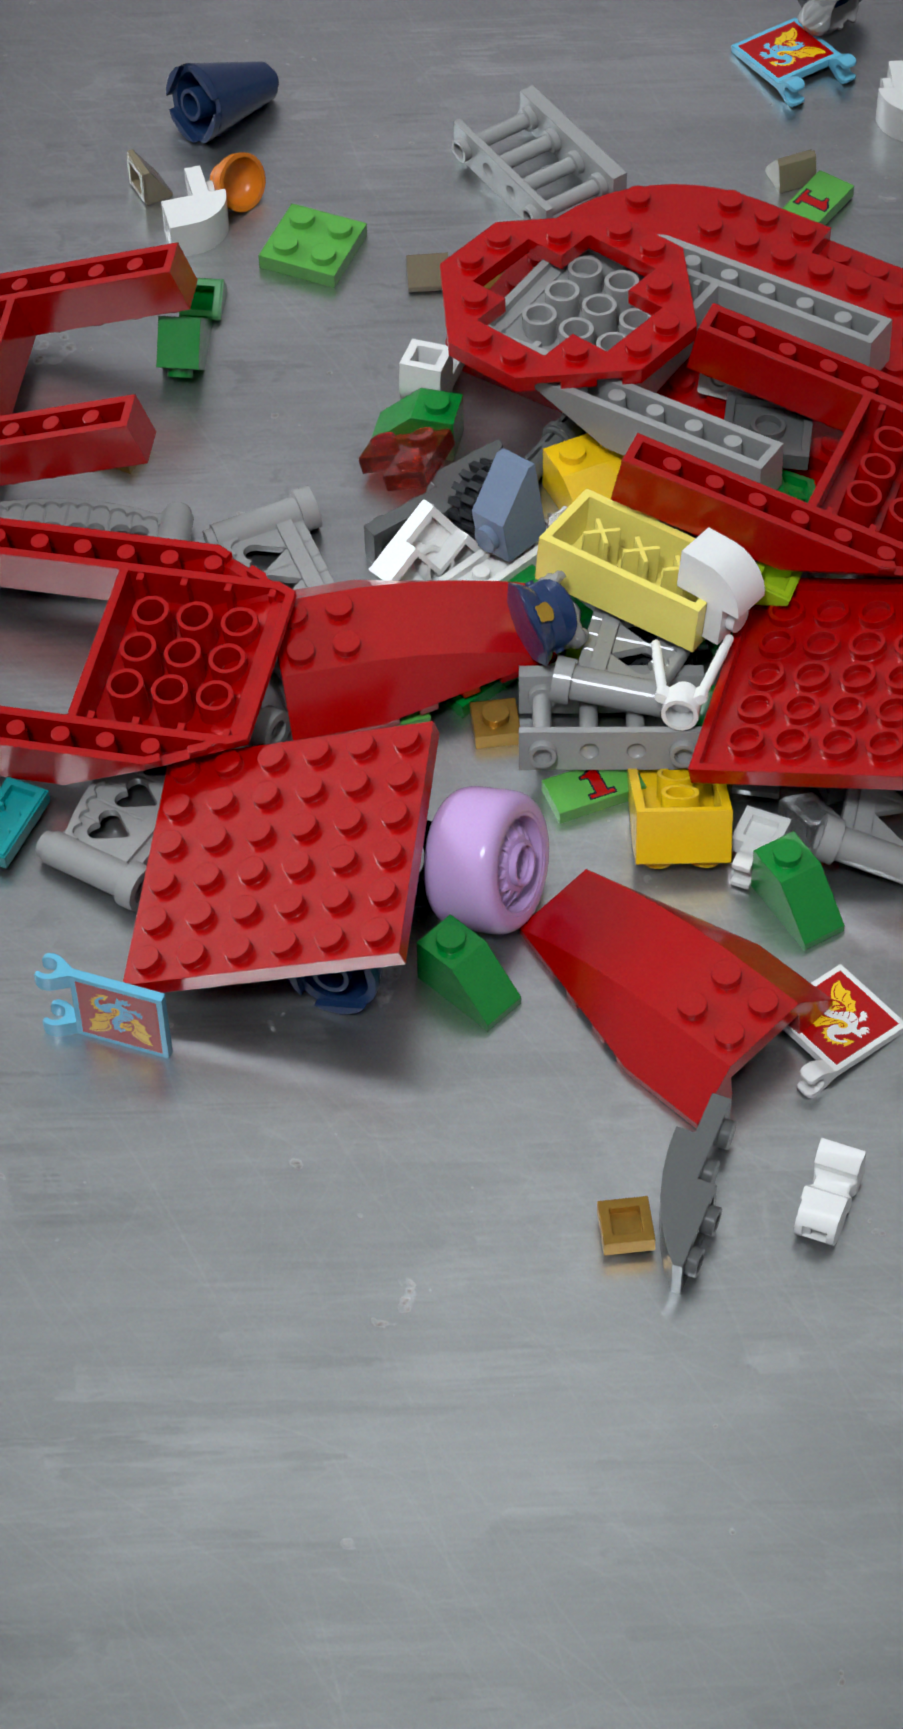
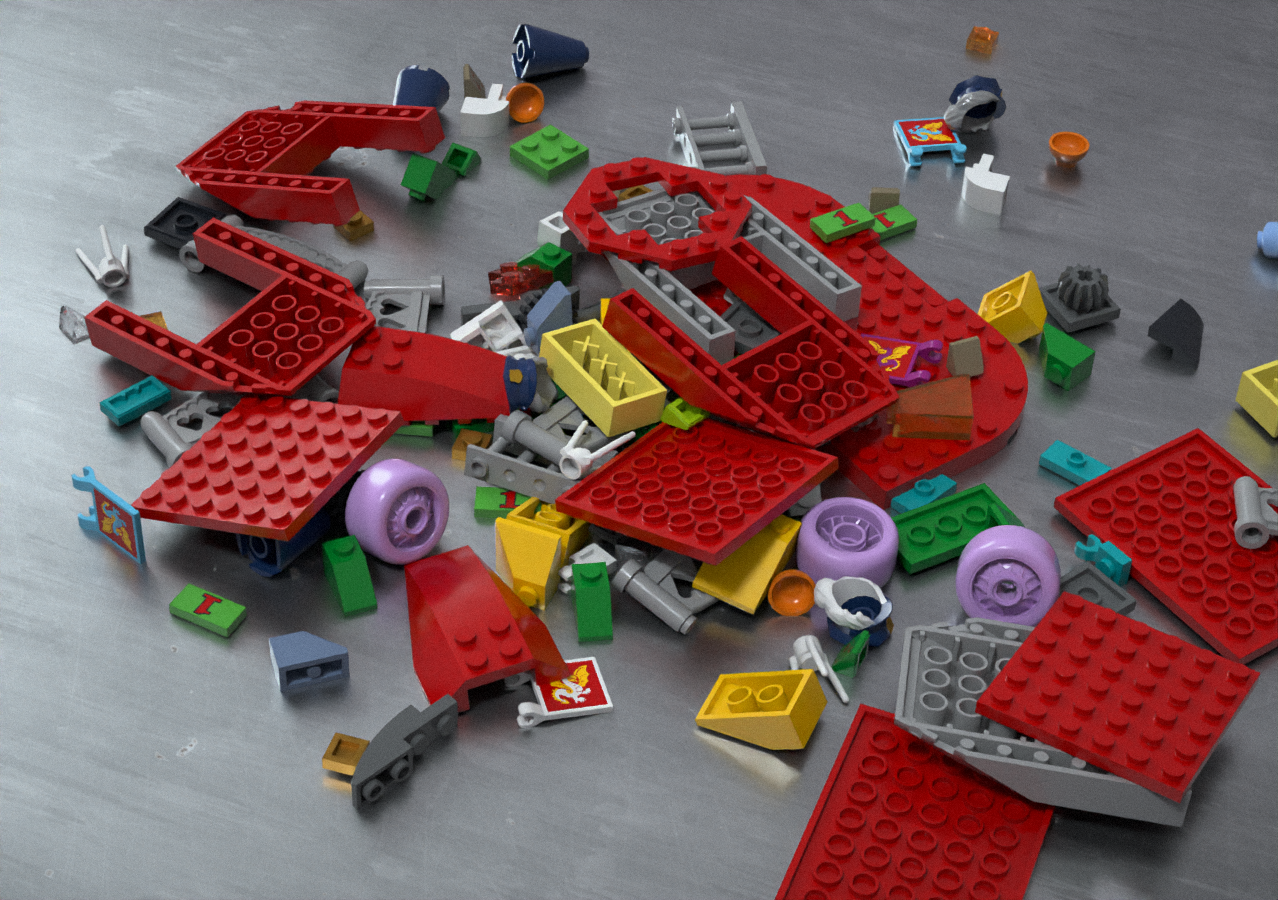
camera: 20 degrees right, 10 degrees down
white brick [677,527,765,645] -> none
white leg [794,1138,866,1246] -> none
none -> bright green tile [169,583,247,638]
none -> sand blue slope [269,631,350,692]
none -> dark blue cone [393,65,450,113]
none -> yellow slope [495,517,561,611]
none -> bright green tile [810,203,876,243]

